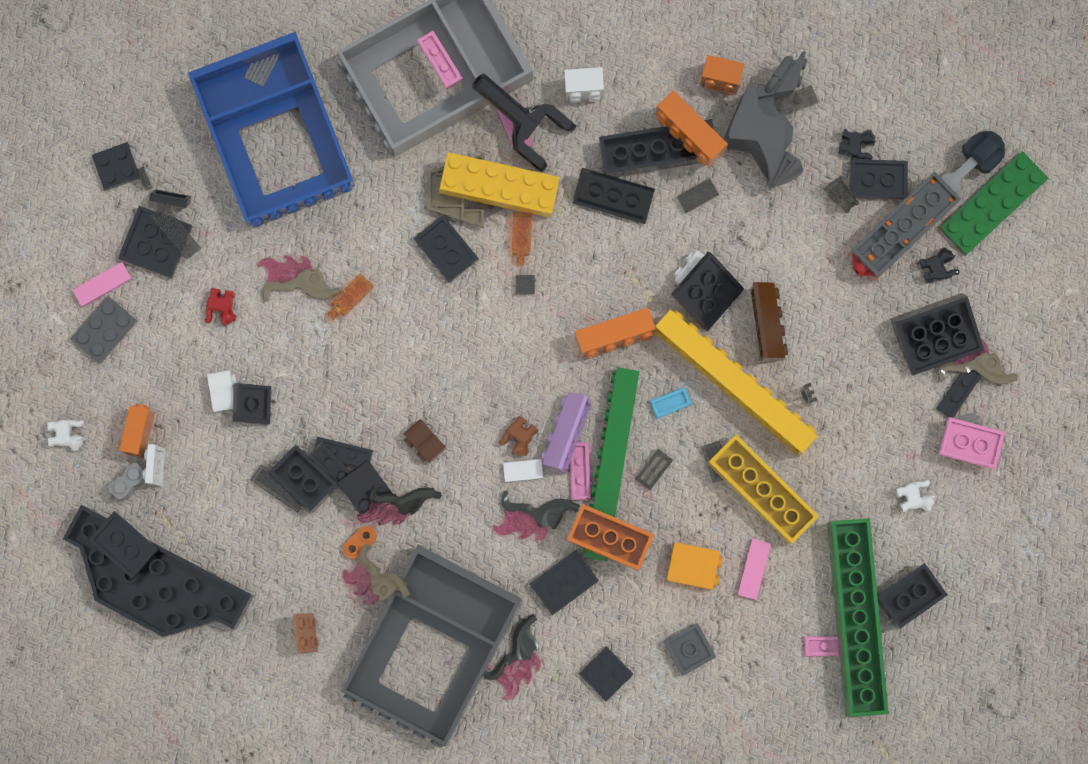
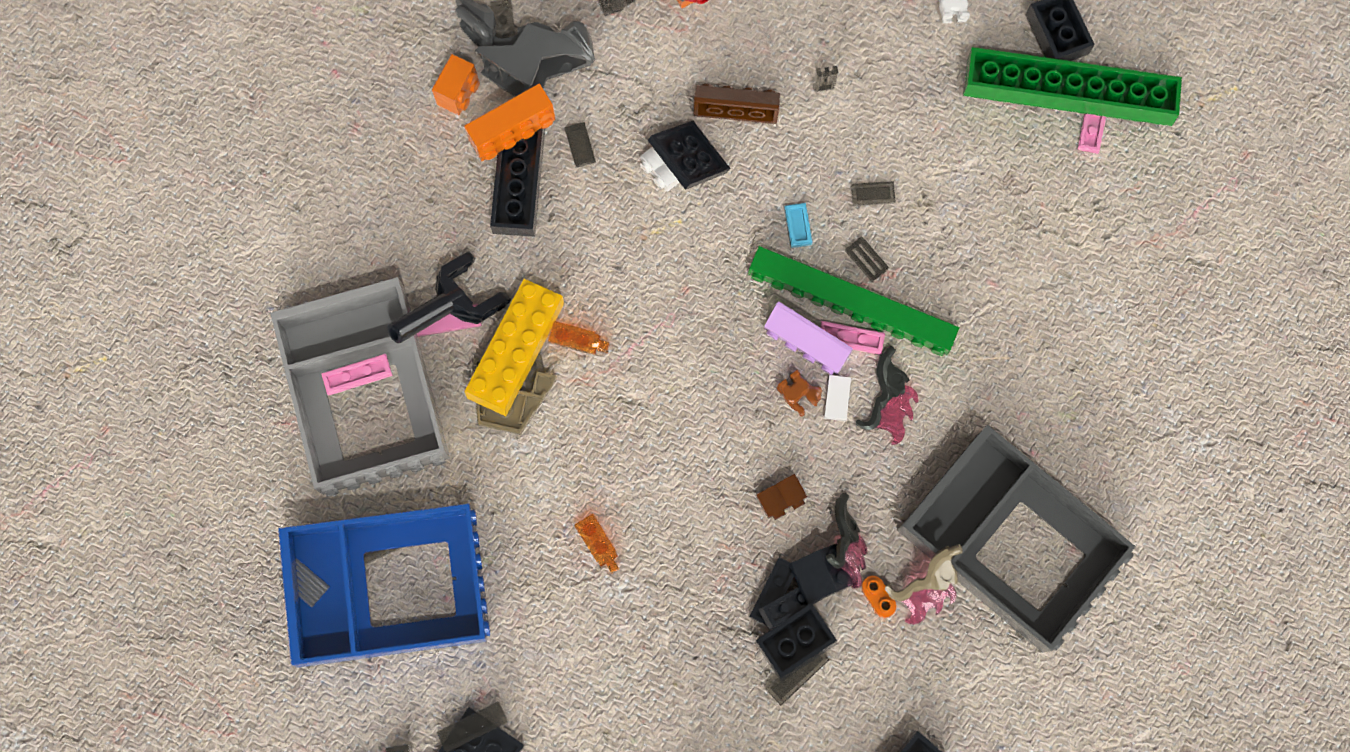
camera: 80 degrees left, 5 degrees down
black tile [149,189,191,208] -> none
red animal [205,288,236,326] -> none
white brick [207,370,237,413] -> none
black plate [233,383,271,425] -> none
piece [257,255,341,302] -> none
nougat hinge [293,613,319,654] -> none
black plate [413,215,479,283] -> none
piece [484,614,541,700] -> none
clear smoke tile [516,275,535,295] -> none
black plate [530,550,599,615] -> none
white brick [564,67,604,103] -> none
orange brick [567,504,654,571] -> none
black plate [572,168,655,224] -> none
orange brick [575,307,656,359] -> none
black plate [579,646,634,701] -> none
yellow brick [655,309,818,457] -> none
dark grey plate [664,623,716,676] -> none
light orange brick [666,542,723,590] -> none
yellow brick [707,434,819,545] -> none
bright pink tile [737,539,771,600] -> none

